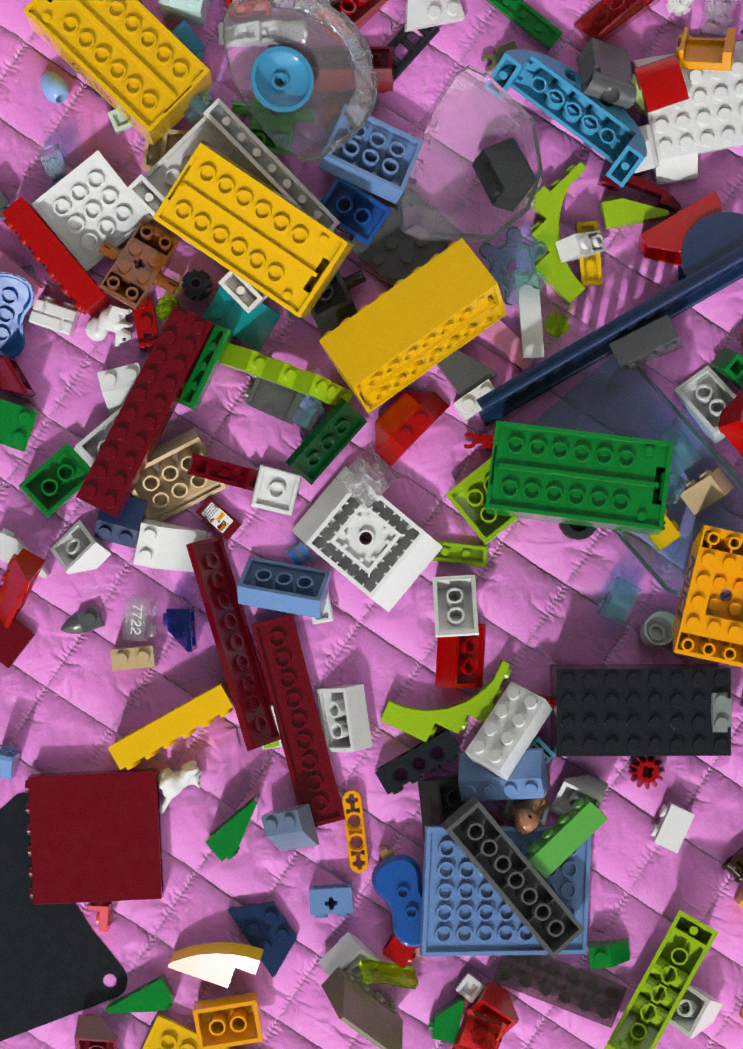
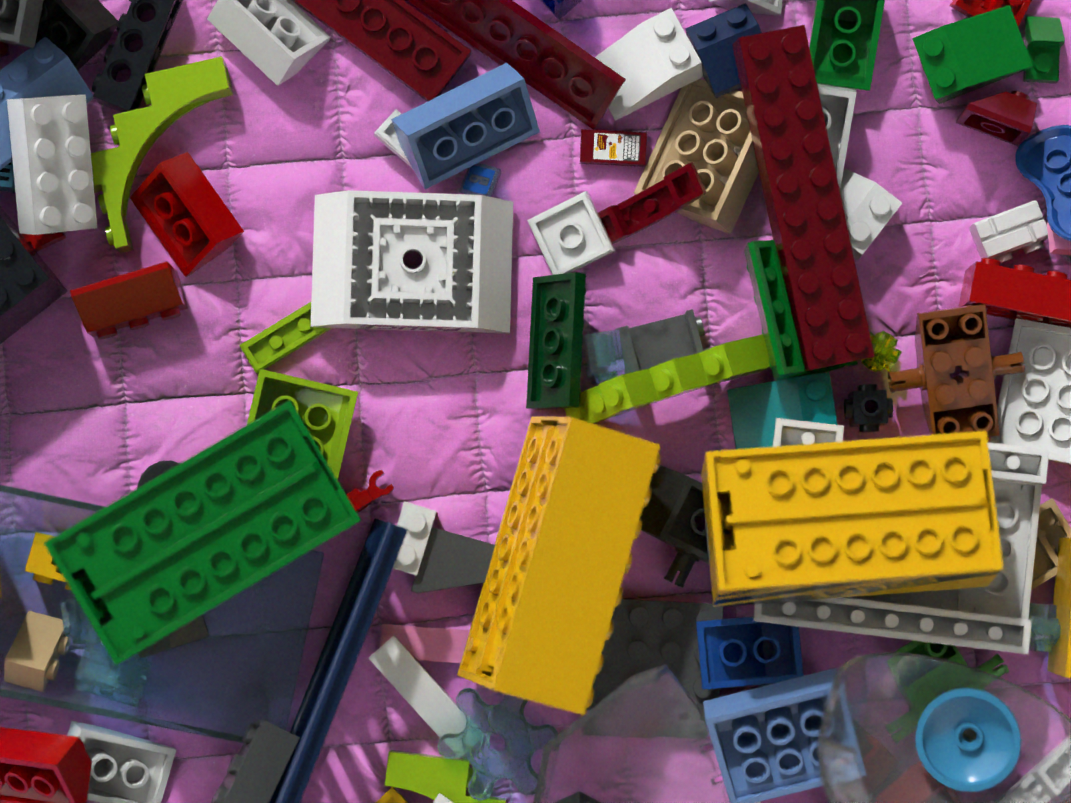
camera: 145 degrees right, 5 degrees down
white animal [85,304,133,347] -> none
red plate [132,296,159,352] -> none
clear plate [336,448,399,510] -> none
red wedge [375,391,450,467] -> none
white slope [432,575,479,637] -> none
clear neon green gear [543,312,571,338] -> none
clear light blue brick [596,576,642,627] -> none
none -> red slope [70,261,188,340]

